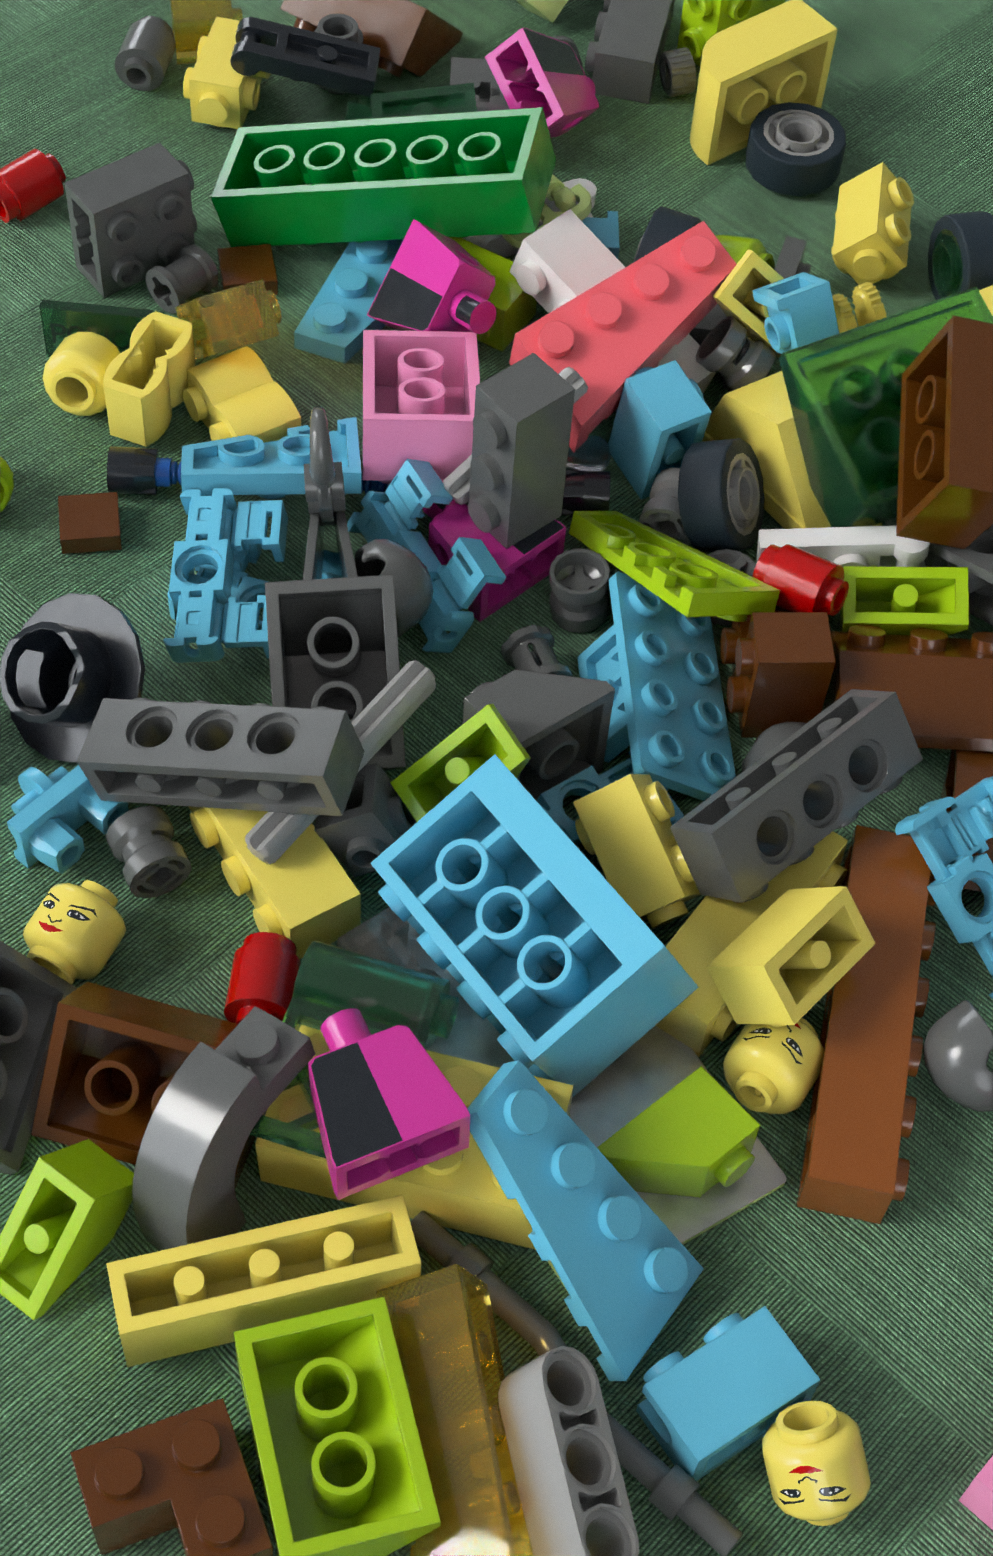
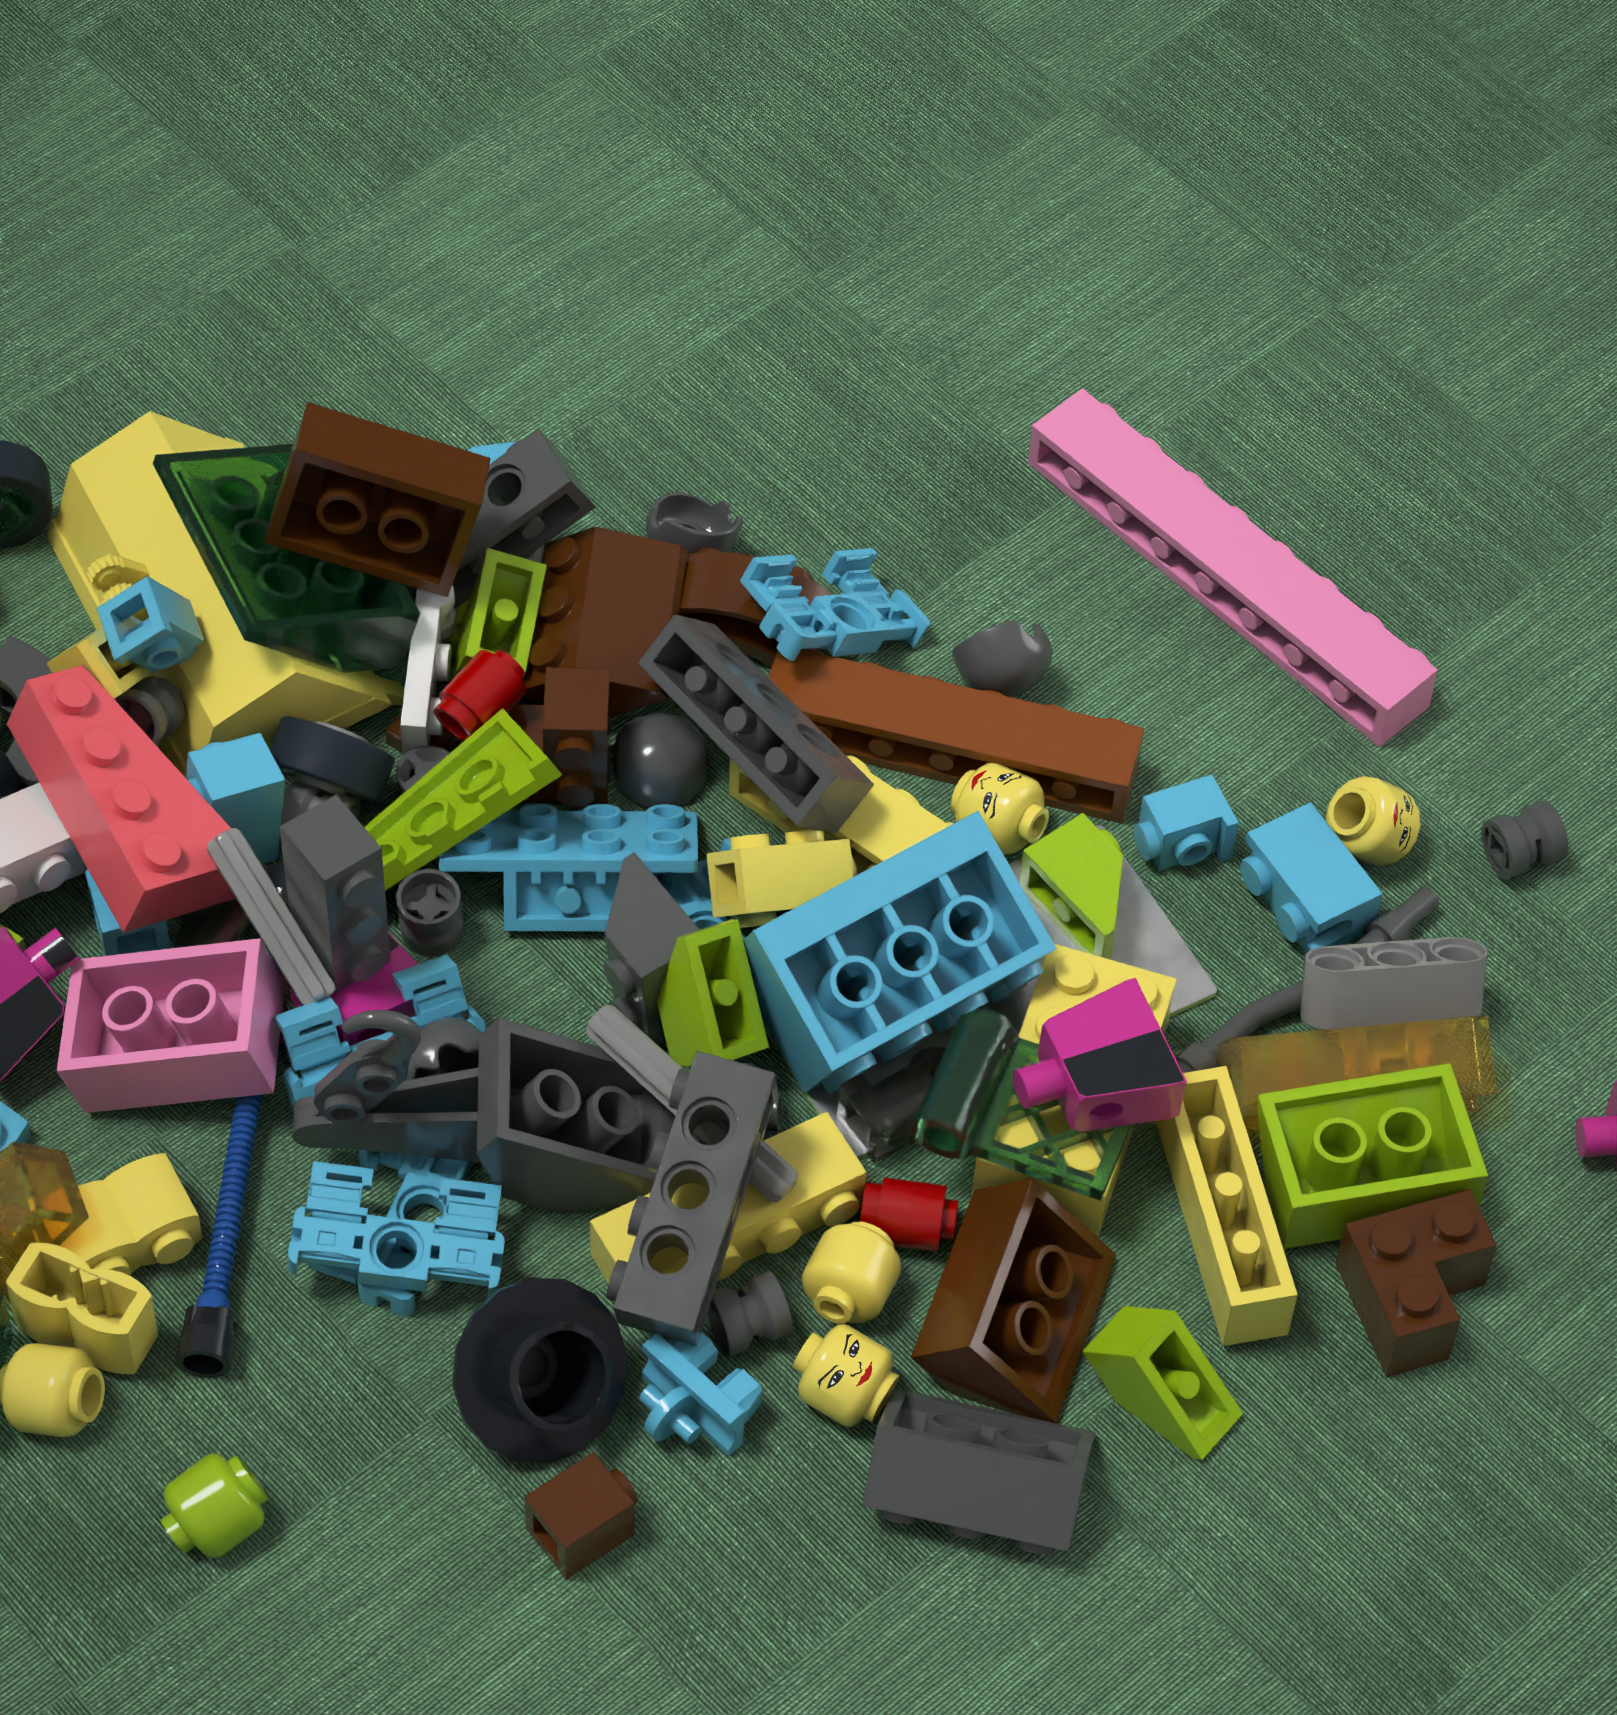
camera: 85 degrees left, 0 degrees up
reddish brown tile [58,492,122,554] -> none
dark grey arch [132,1006,315,1250] -> none
medium azure wing [181,417,362,499] -> none
medium azure wing [467,1060,704,1381] -> none
dark grey bush [501,625,573,677] -> none
light yellow brick [706,886,876,1028] -> none
none -> light yellow head [801,1222,902,1324]
none -> medium azure brick [1134,774,1239,871]

